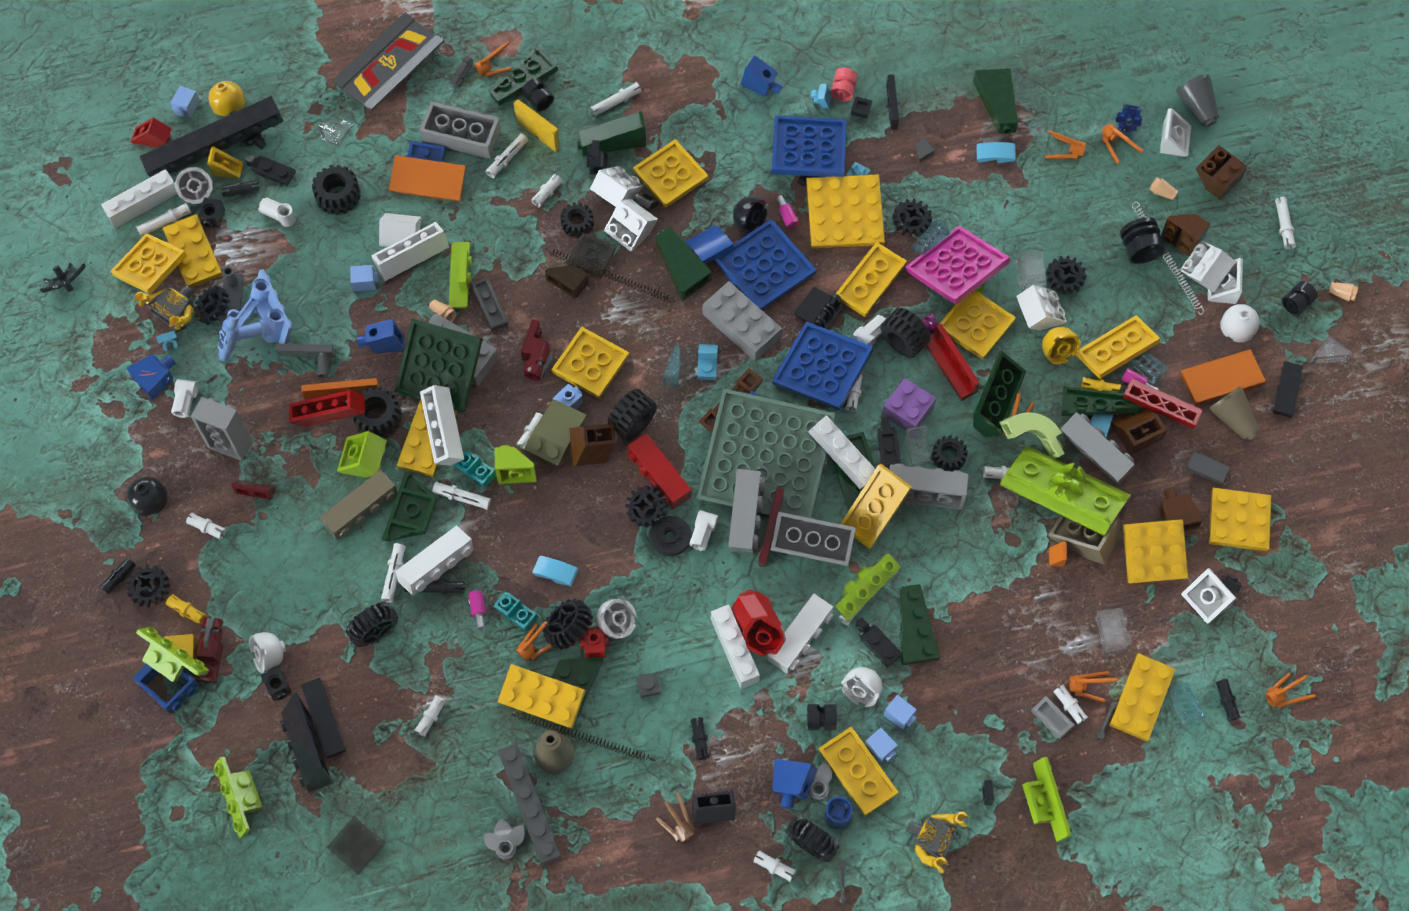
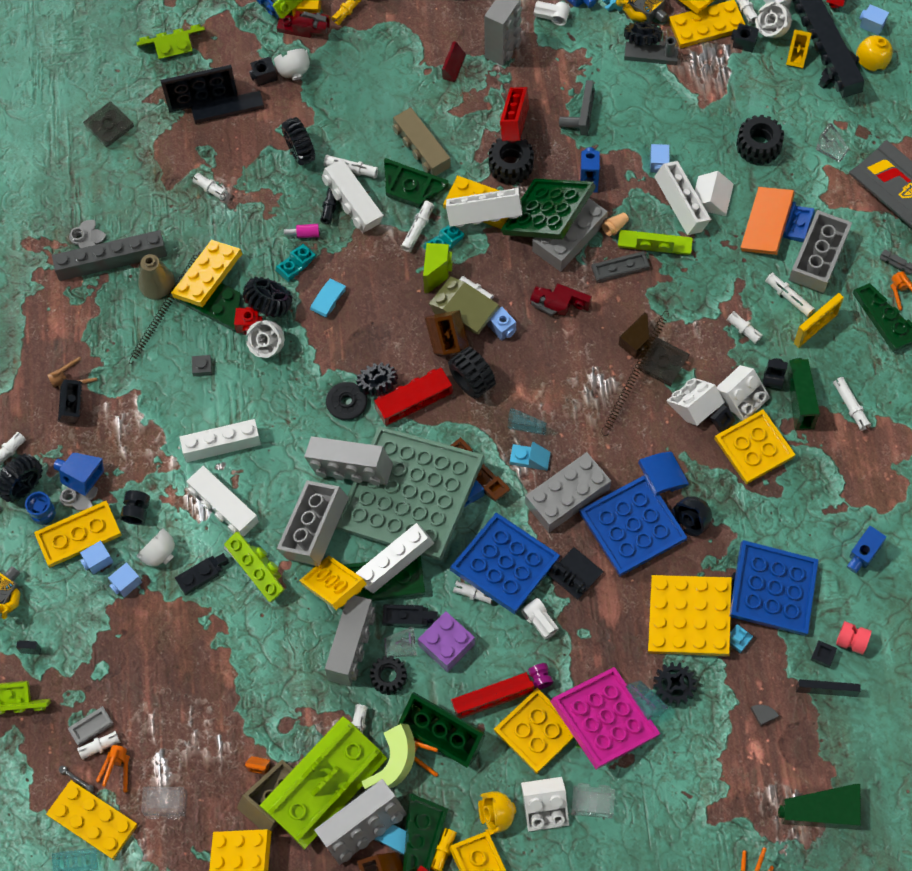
camera: 100 degrees right, 0 degrees up
white pin [186,513,226,540] -> none
light blue plate [217,269,293,362] -> none
black pin [221,180,260,197] -> none
black hinge [245,154,296,187] -> none
white piece [259,197,296,227] -> none
orange tile [301,378,380,400] -> none
lime slope [337,431,387,478] -> none
orange plant [516,622,552,661] -> none
black wheel [522,78,555,112] -> none
yellow plate [551,327,629,399] -> none
black tyre [560,202,594,238] -> none
dark green slope [656,227,711,301] -> none
white piece [690,510,719,551] -> none
black pin [690,717,709,760] -> none
red brick [731,590,786,656] -> none
dark red tile [758,488,785,567] -> none
dark pink piece [777,195,799,229] -> none
medium azure tile [811,84,831,109] -> none
yellow plate [836,242,907,317] -> none
black tyre [880,308,931,358] -> none
dark green wing [900,584,940,665] -> none
medium azure slope [977,142,1016,164] -> none
black gear [1045,255,1087,295] -> none

